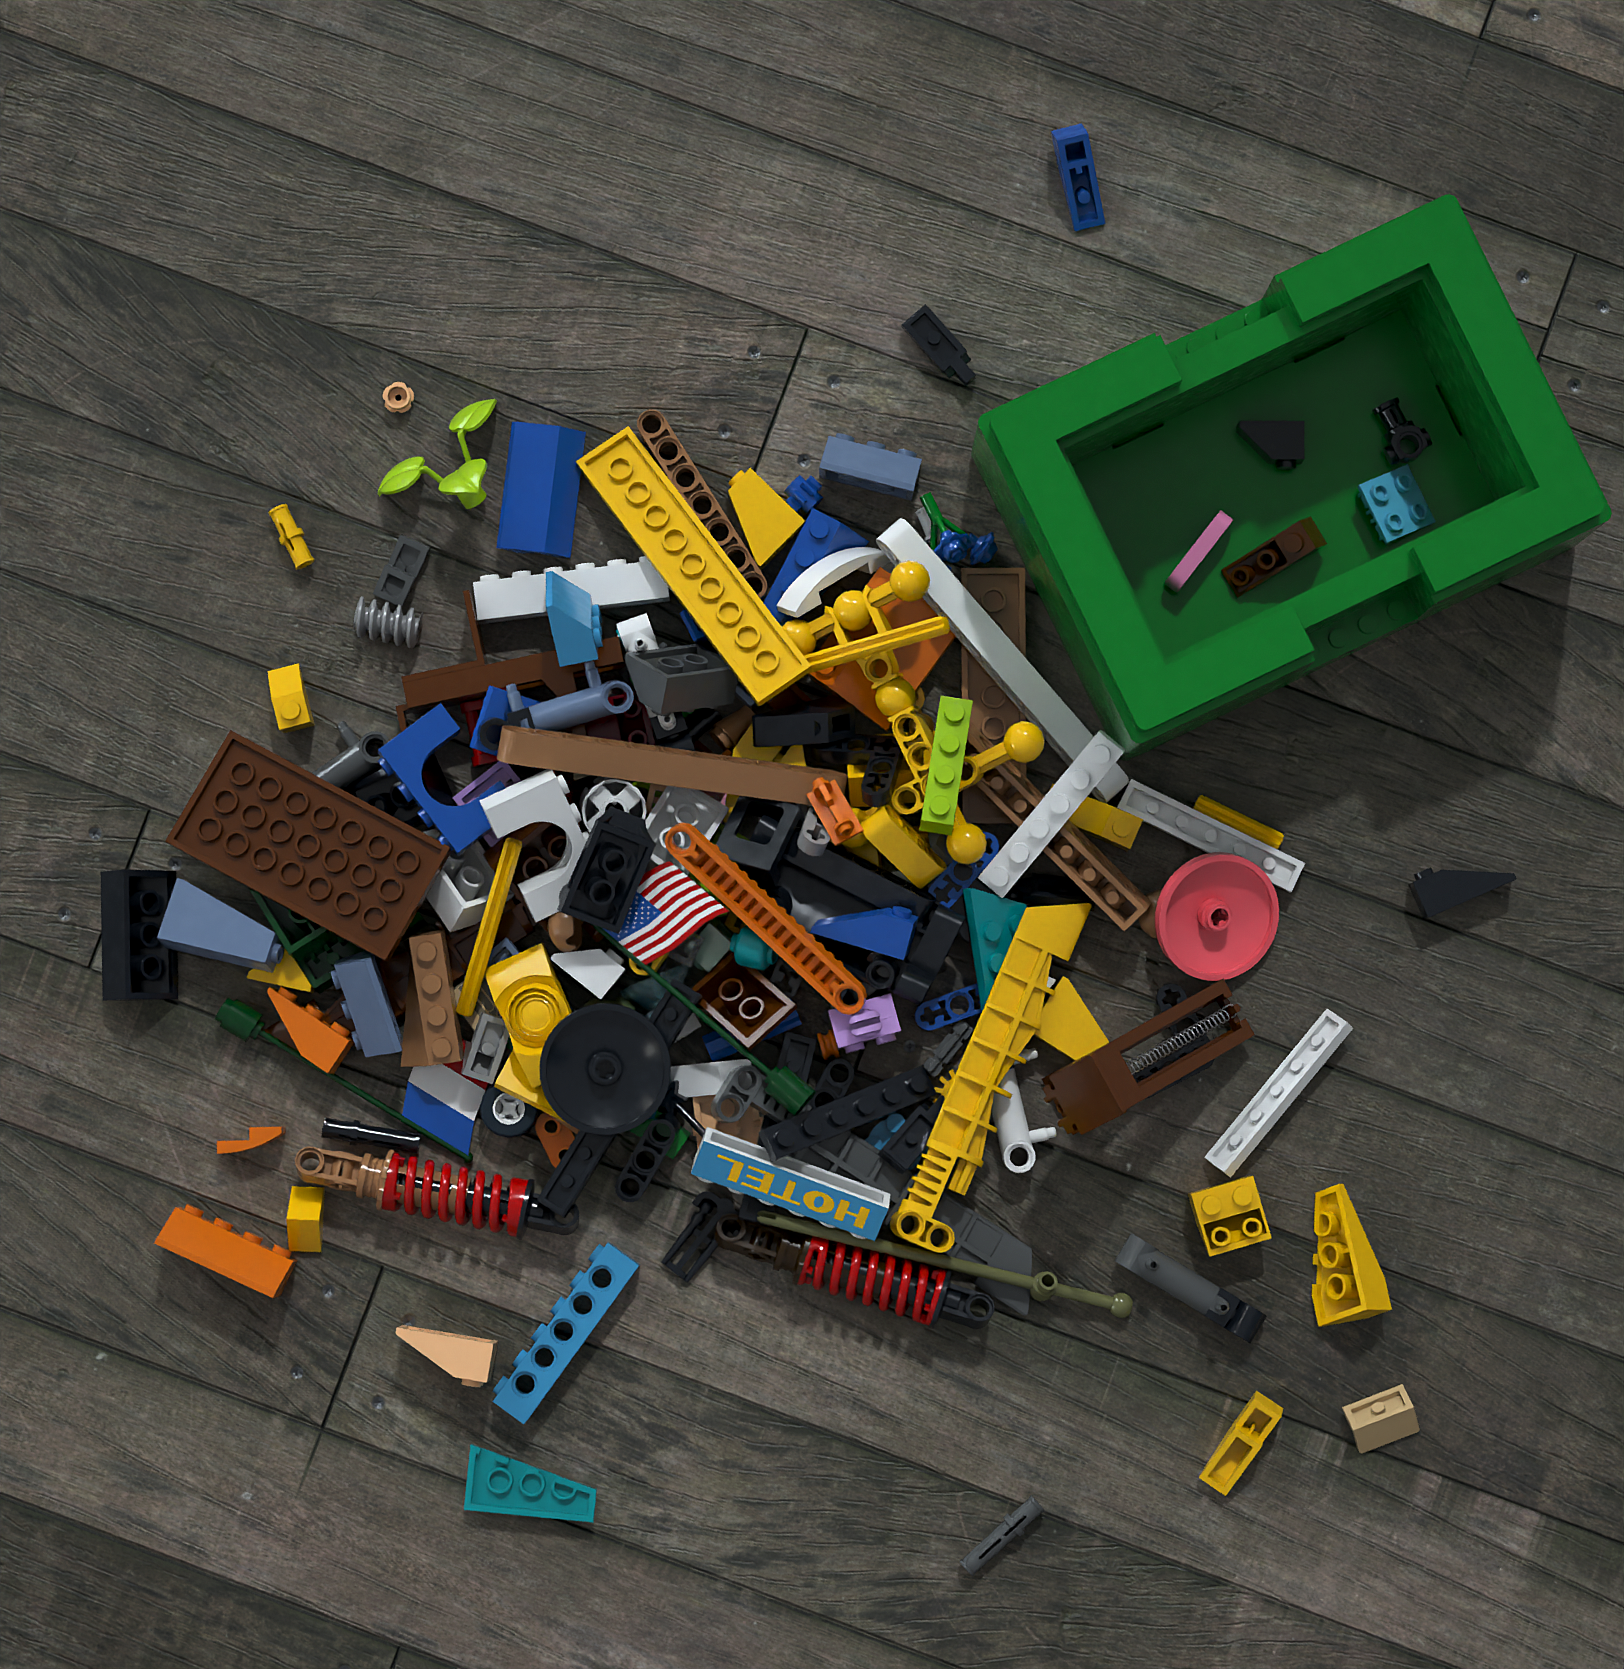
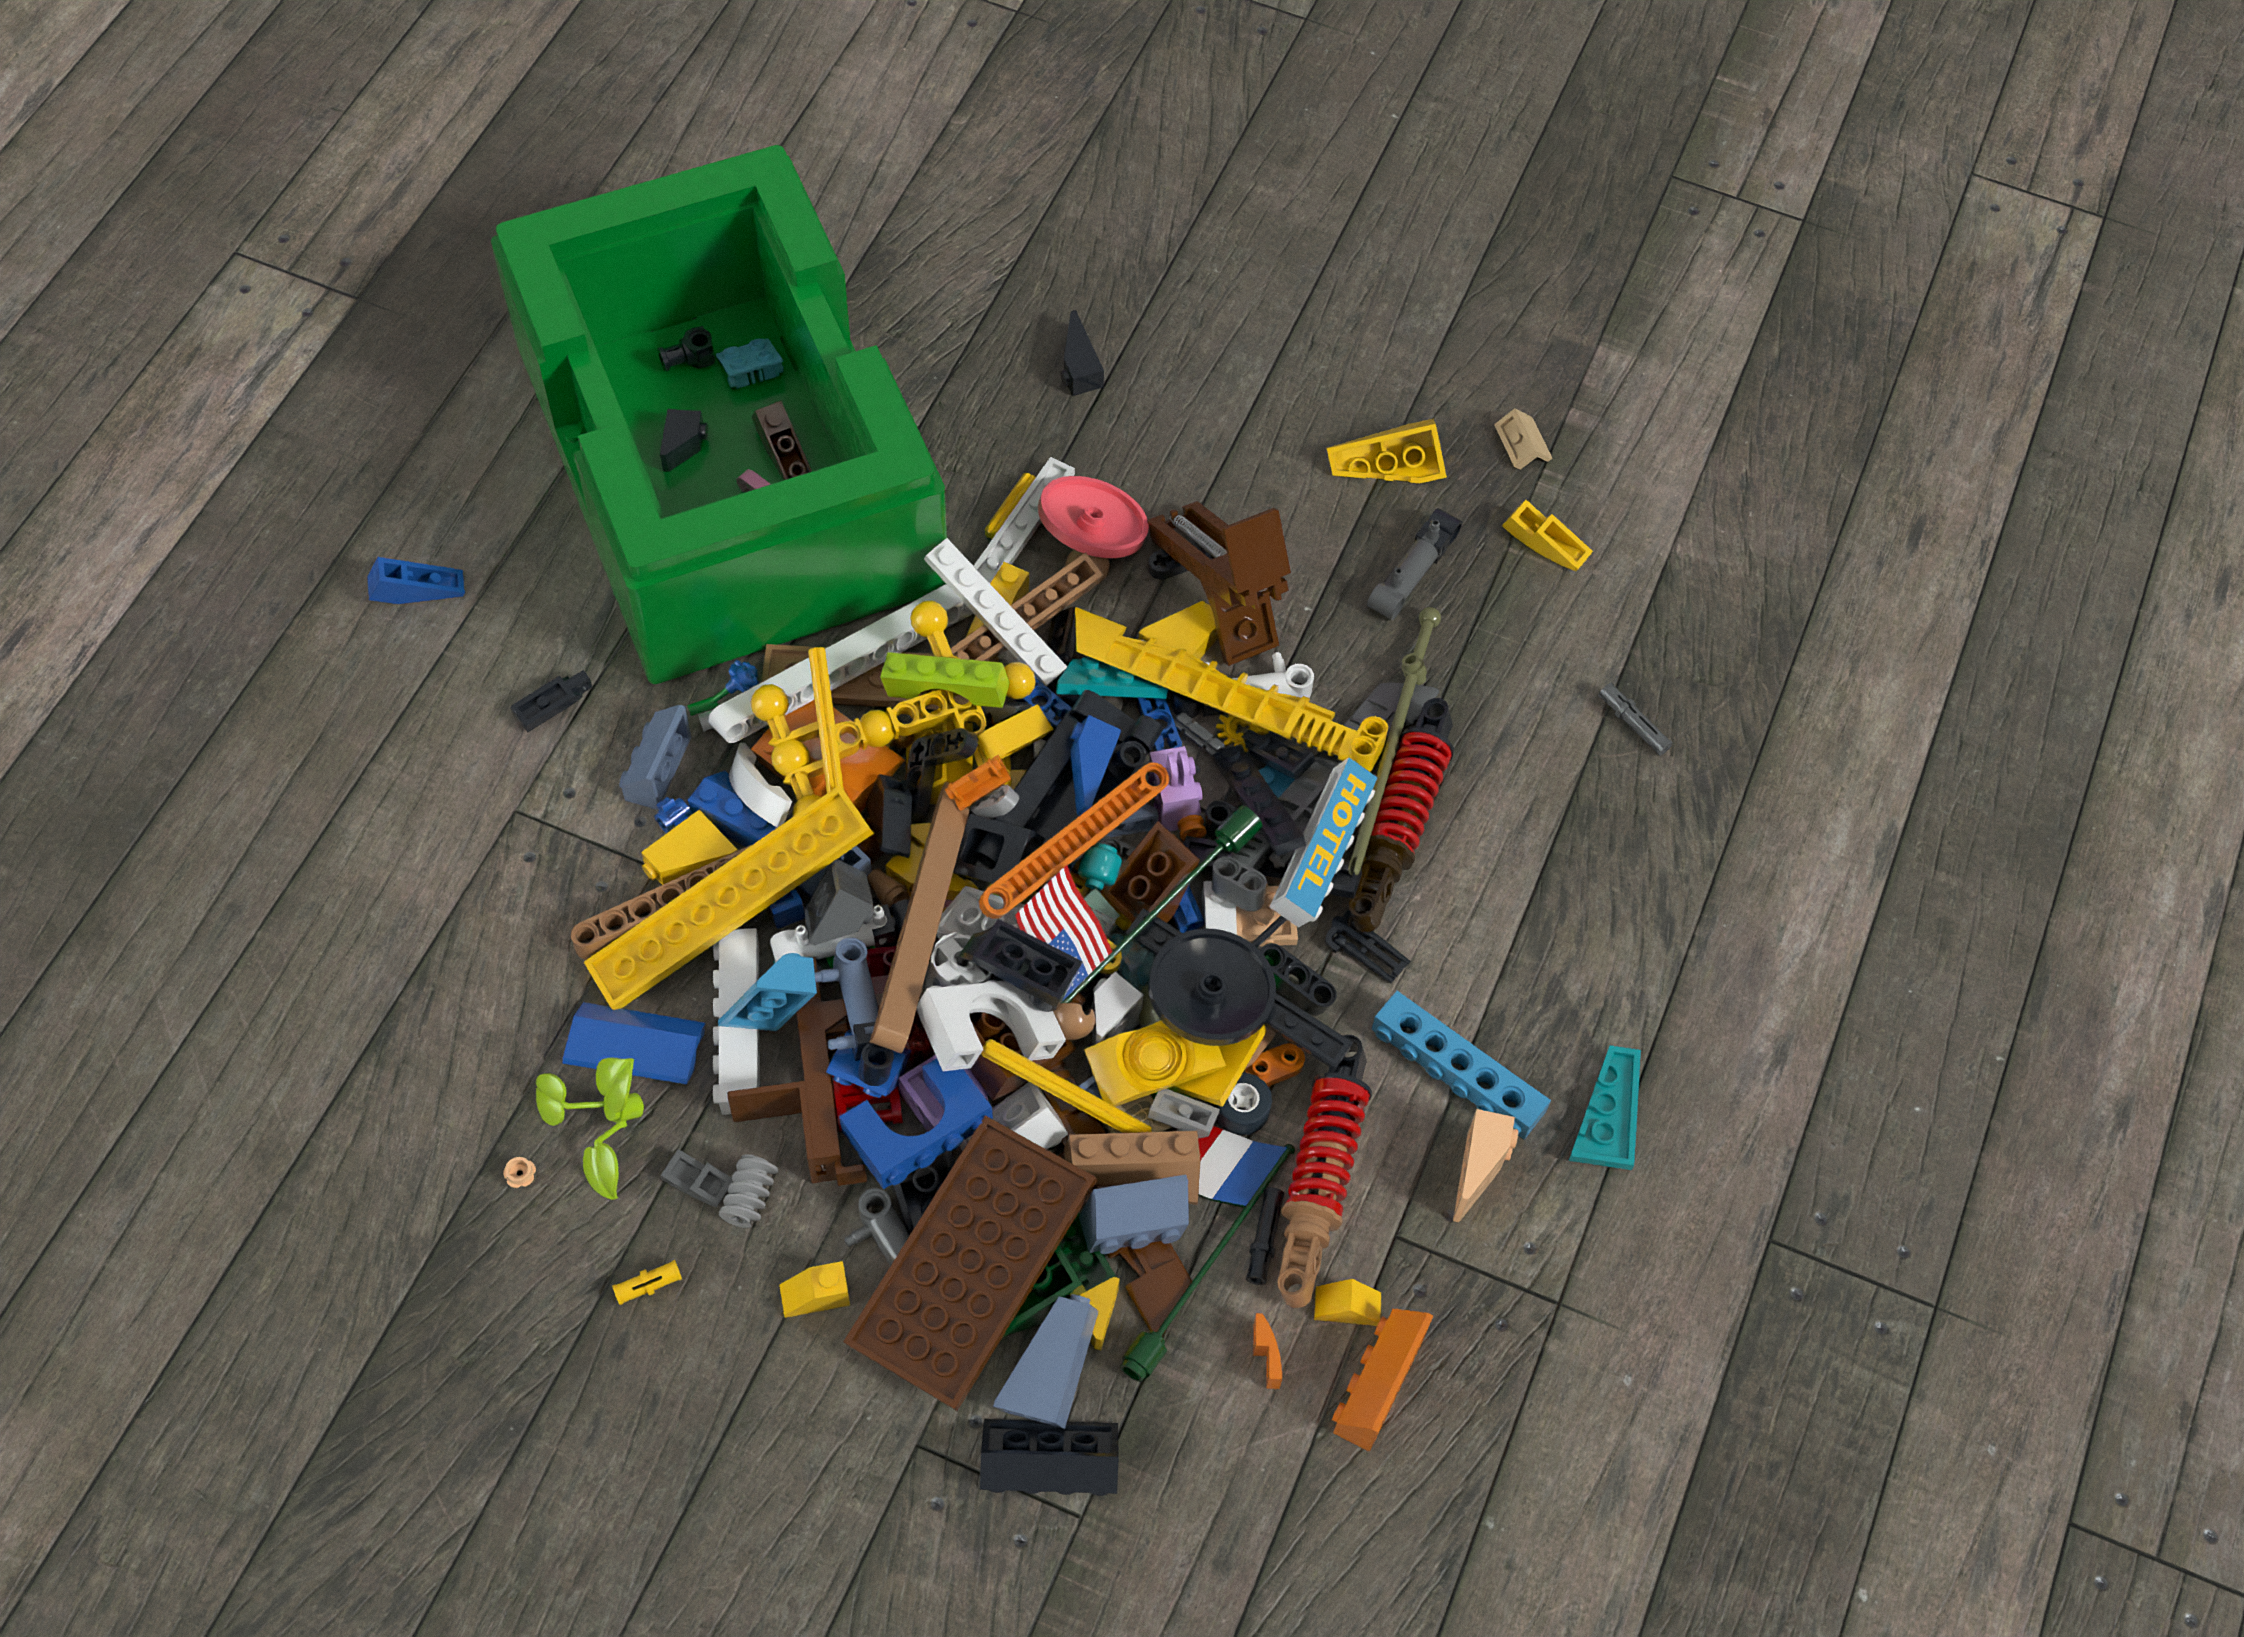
camera: 90 degrees left, 25 degrees down
orange slope [267,986,354,1074] -> none
yellow slope [1188,1175,1272,1257] -> none
white plate [1205,1009,1353,1178] -> none

